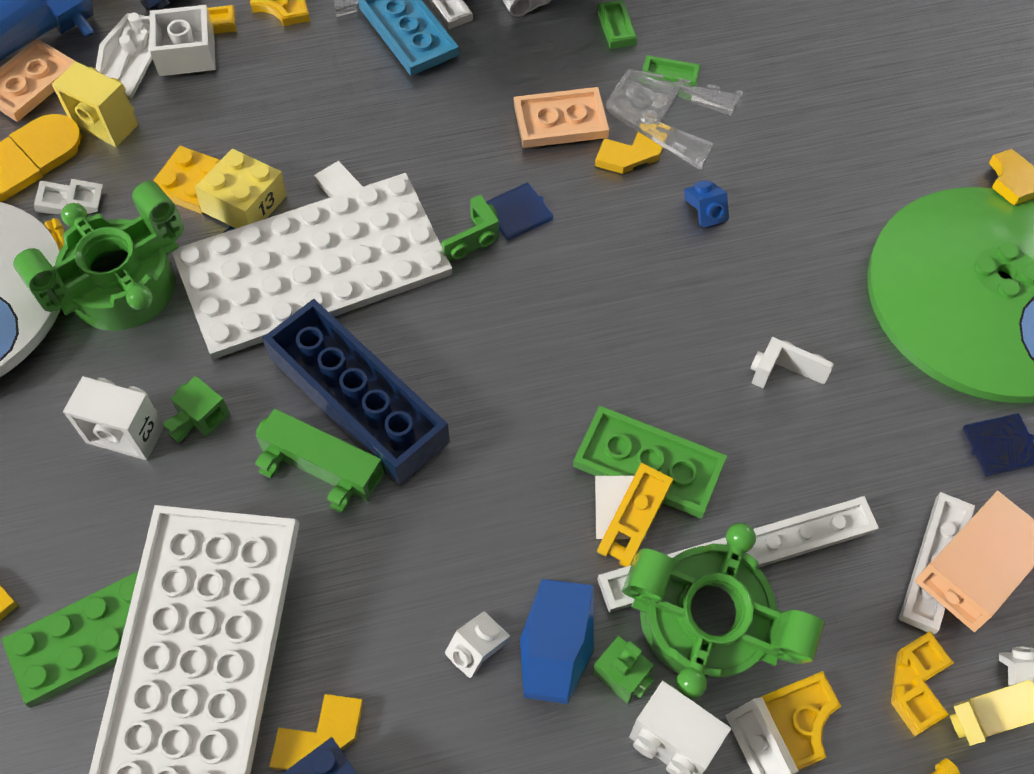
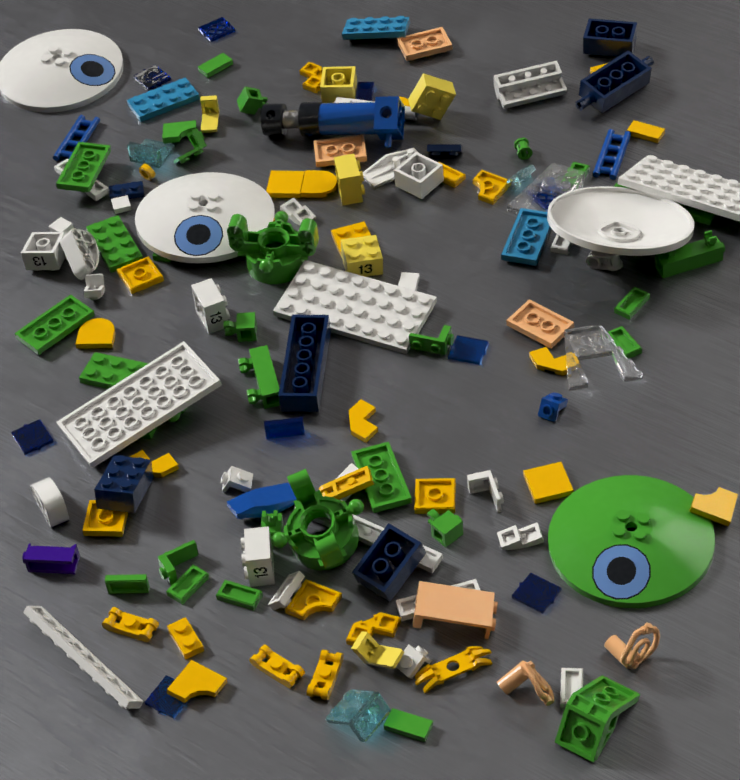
camera: 55 degrees right, 15 degrees down
none -> clear blue tile [264,417,305,439]
none -> yellow tile [348,399,378,443]
none -> dark blue brick [352,523,426,602]
none -> yellow tile [414,478,456,514]
none -> bright green brick [427,509,463,548]
none -> white slope [497,522,544,550]
none -> yellow tile [523,462,574,504]

